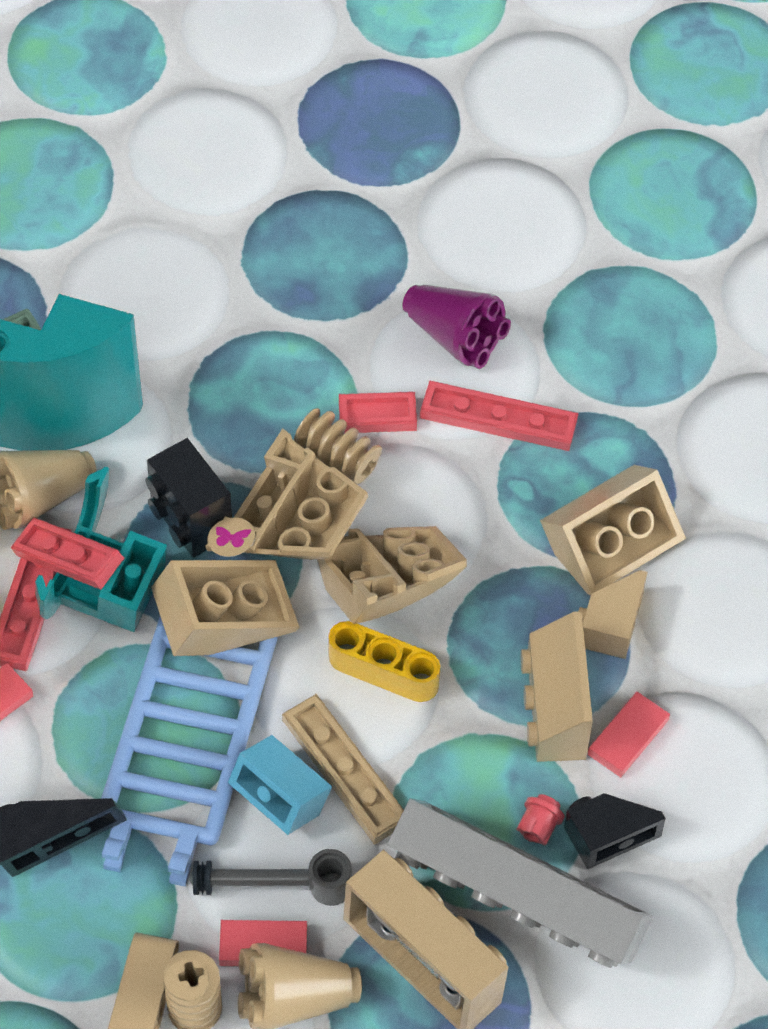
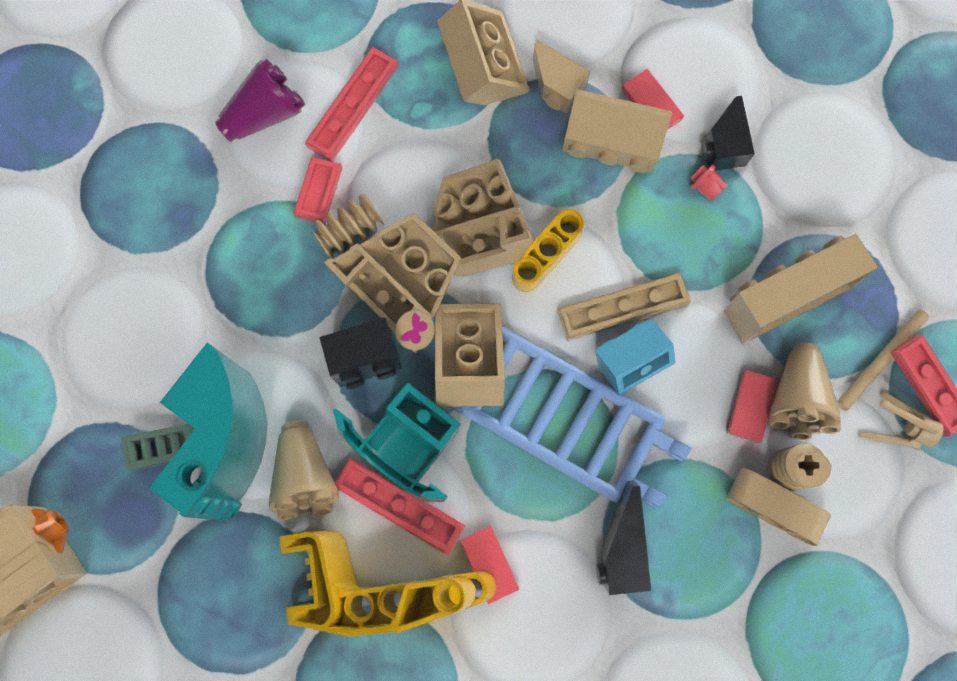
camera: 70 degrees left, 20 degrees up
coral tile [11,517,124,590] -> none
dark grey piece [189,849,352,906] -> none
light grey brick [387,798,653,968] -> none

